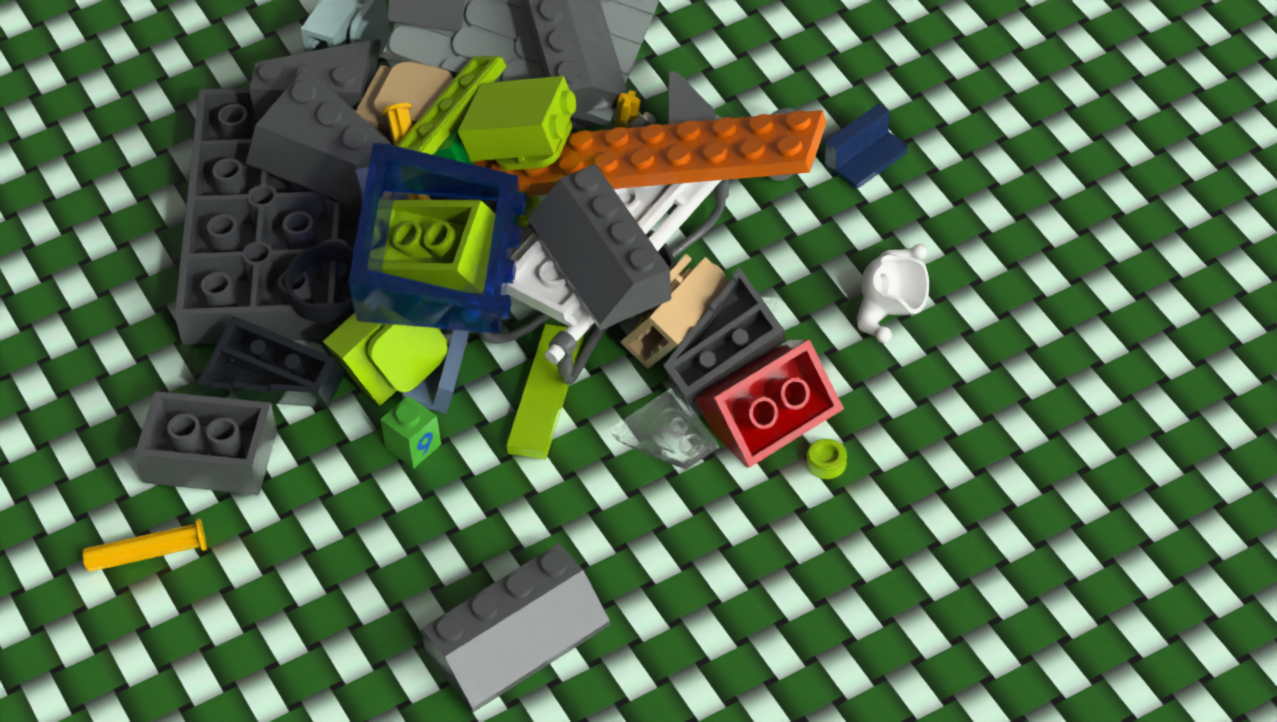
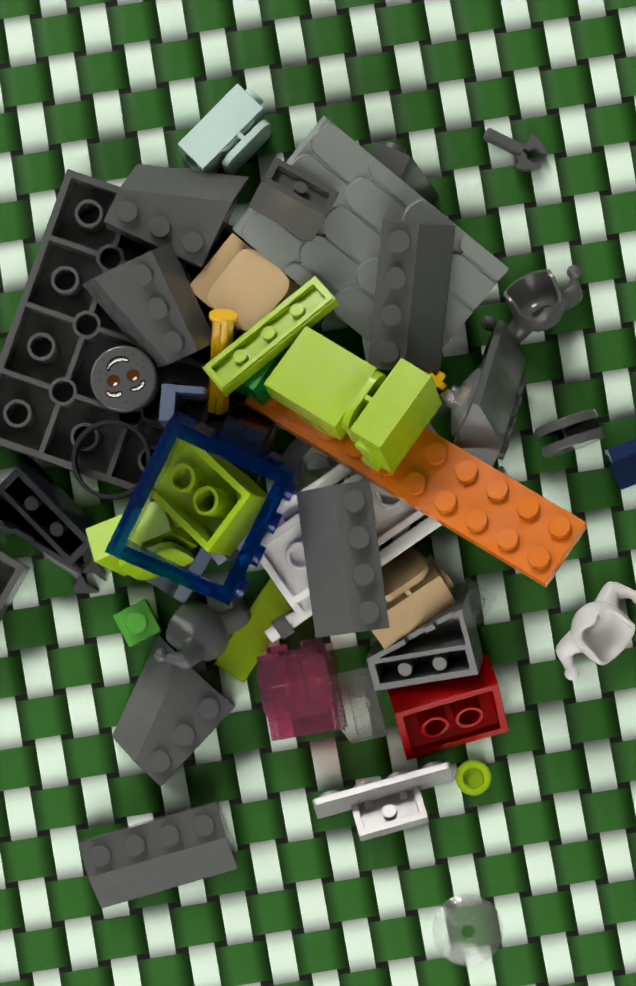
camera: 20 degrees right, 35 degrees up
none -> dark grey bar [44,553,107,594]
none -> dark grey head [90,346,159,414]
none -> dark grey wedge [112,634,236,786]
none -> dark grey piece [154,586,251,670]
none -> clear pink brick [257,638,347,741]
none -> light grey bracket [312,761,454,841]
none -> lime brick [343,358,442,474]
none -> clear dish [432,894,503,966]
none -> clear dish [445,368,482,437]
none -> dark grey piece [481,265,583,345]

